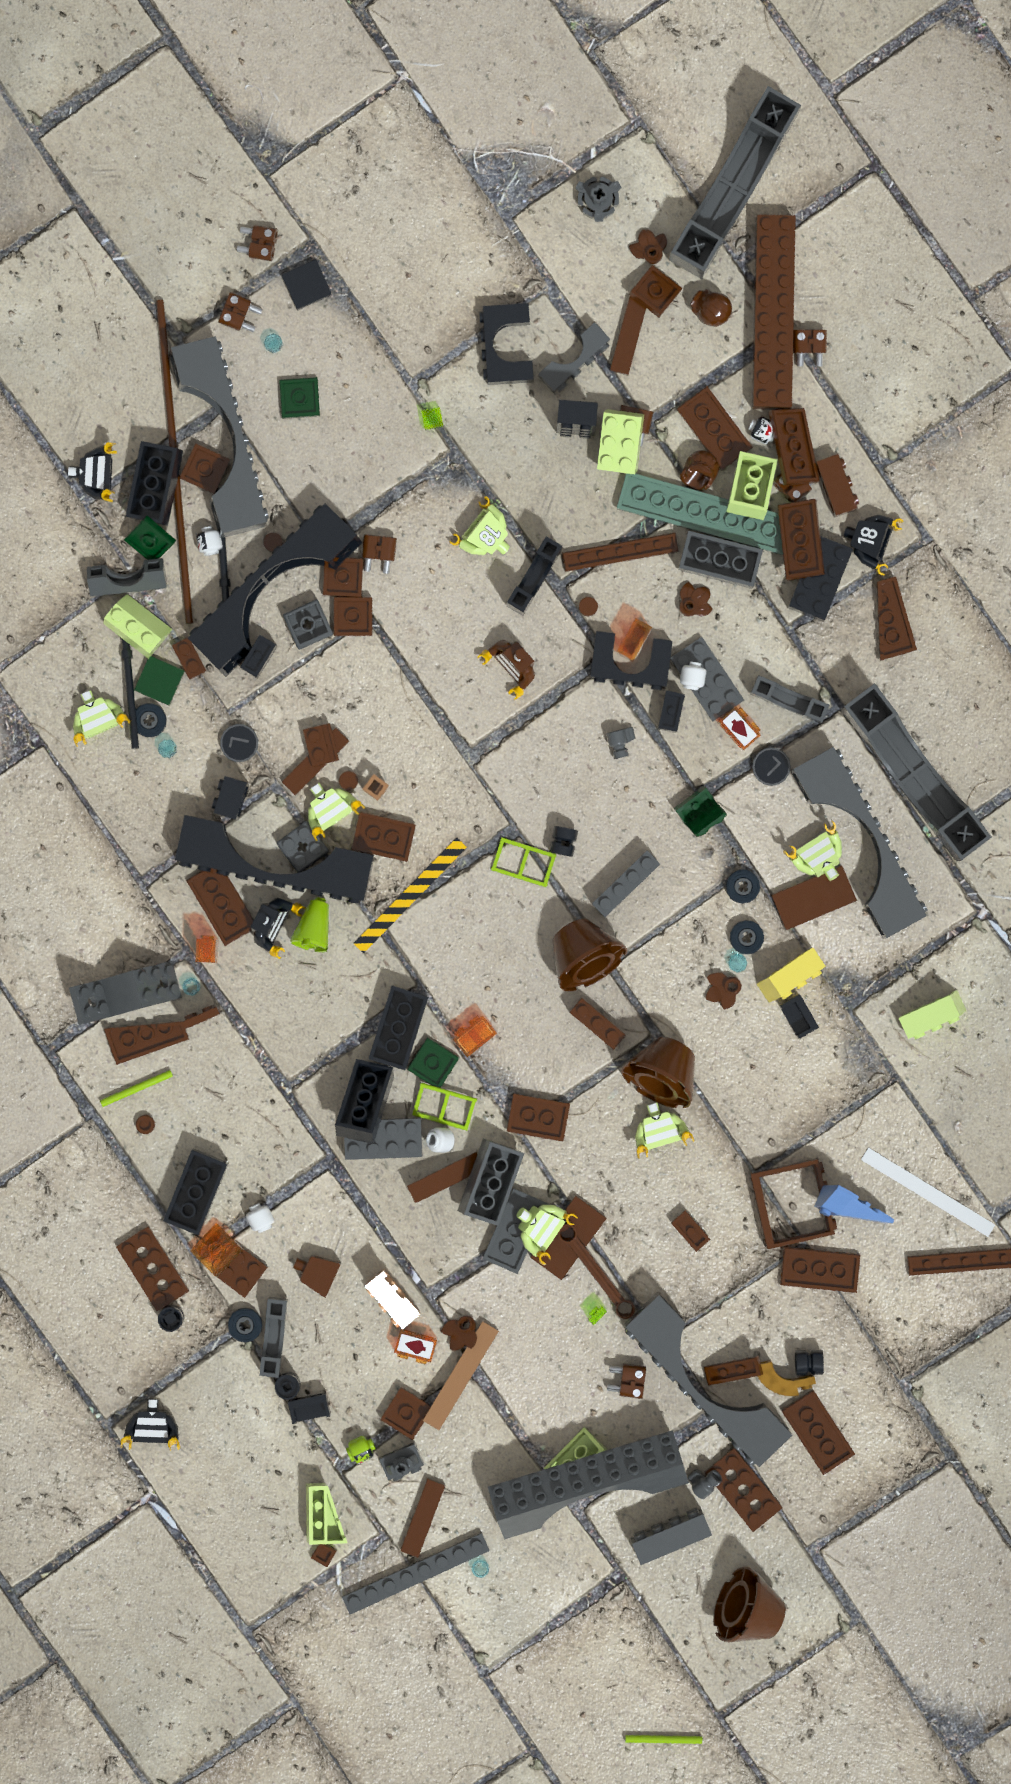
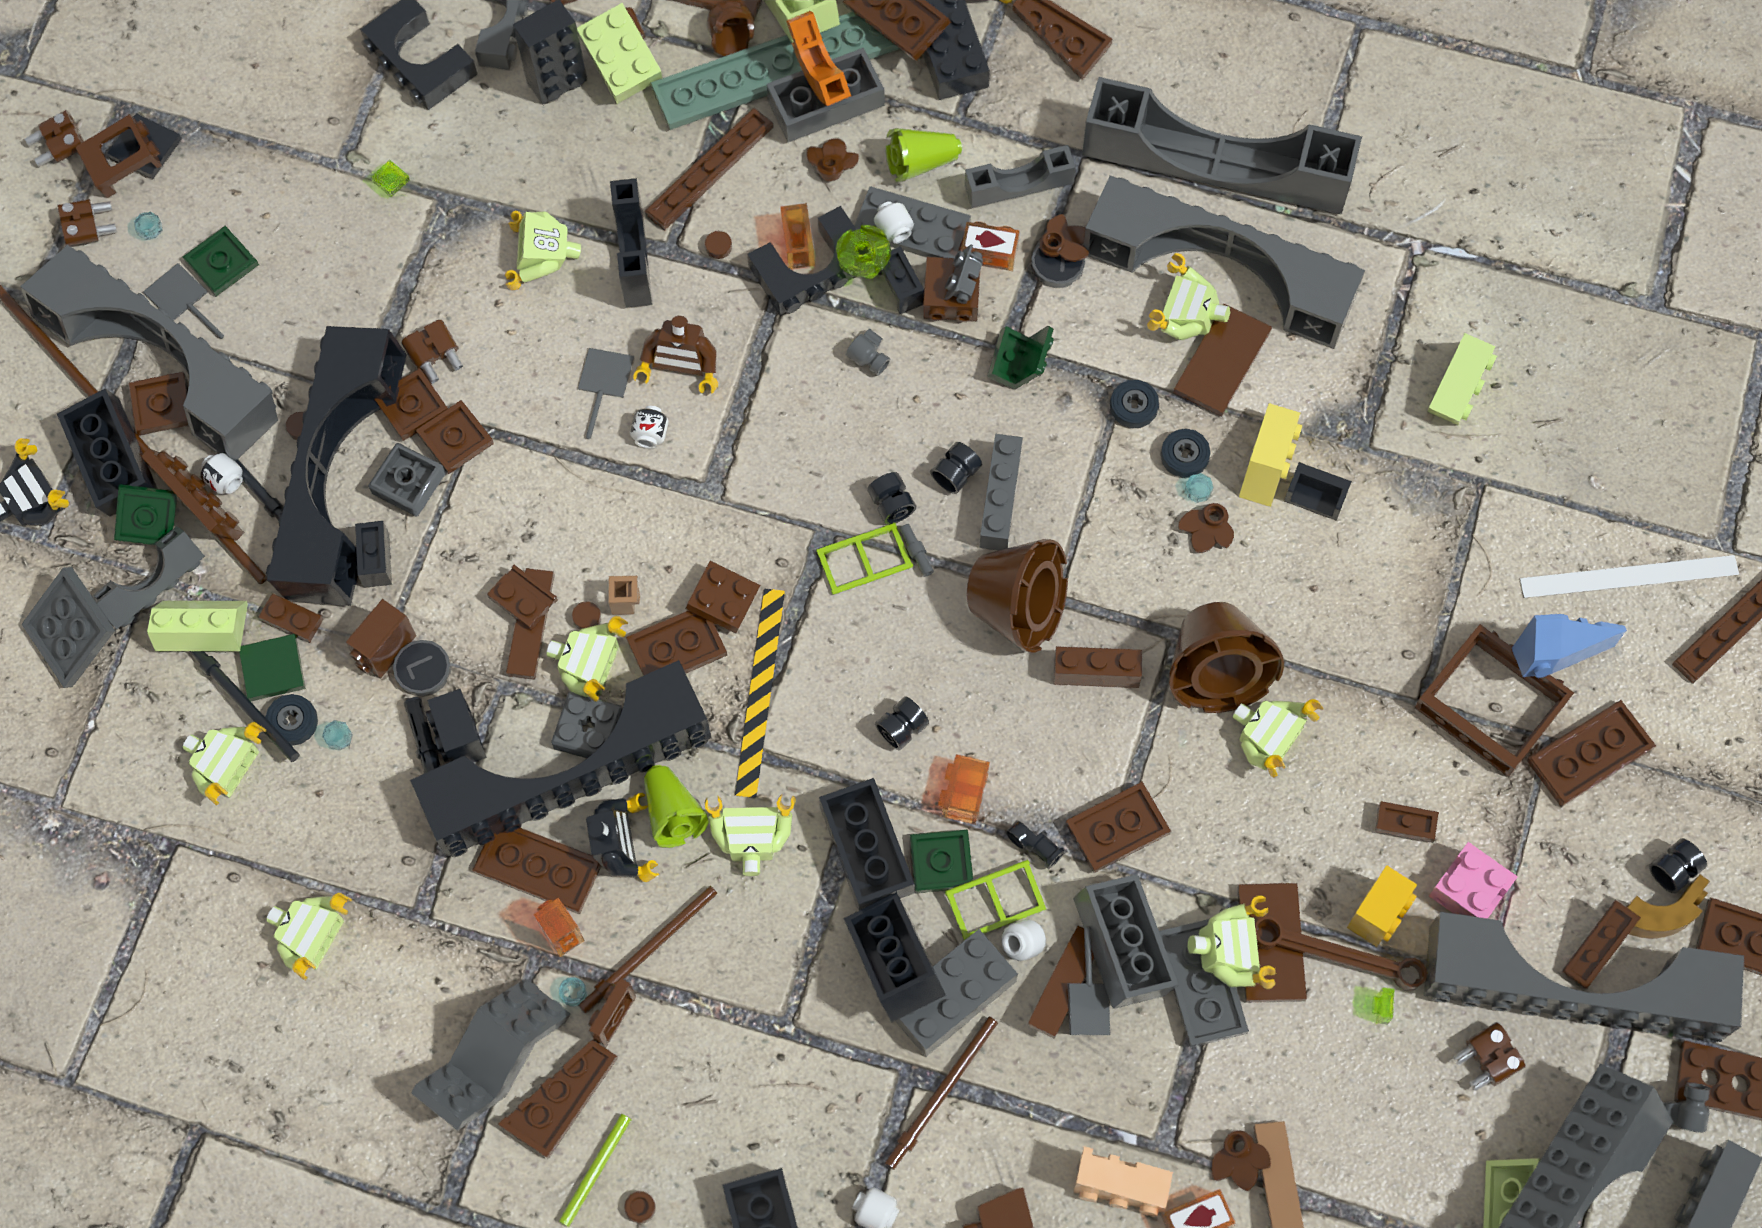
camera: 35 degrees left, 20 degrees down
none -> dark grey plate [22,567,115,688]
none -> reddish brown window [76,114,162,198]
none -> reddish brown plate [141,448,245,540]
none -> dark grey piece [143,263,224,339]
none -> torso [267,893,352,980]
none -> reddish brown piece [346,598,417,679]
none -> black pin [403,697,441,774]
none -> dark grey piece [578,348,634,439]
none -> reddish brown bar [578,886,718,1014]
none -> white head [630,406,669,449]
none -> reddish brown plate [685,560,760,634]
none -> yellowish green torso [705,794,796,876]
none -> orange arch [786,11,851,106]
none -> clear neon green plate [836,225,891,279]
none -> black wheel [875,696,930,751]
none -> reddish brown bar [885,1016,998,1170]
none -> lime cone [886,128,962,182]
none -> dark grey bar [900,524,934,577]
none -> reddish brown piece [924,257,980,322]
none -> black wheel [930,442,982,494]
none -> dark grey hinge [944,244,983,304]
none -> black connector [1006,821,1066,870]
none -> reddish brown plate [1039,214,1089,262]
none -> dark grey piece [1068,926,1110,1035]
none -> yellow brick [1347,865,1417,947]
none -> bright pink piece [1429,842,1517,919]

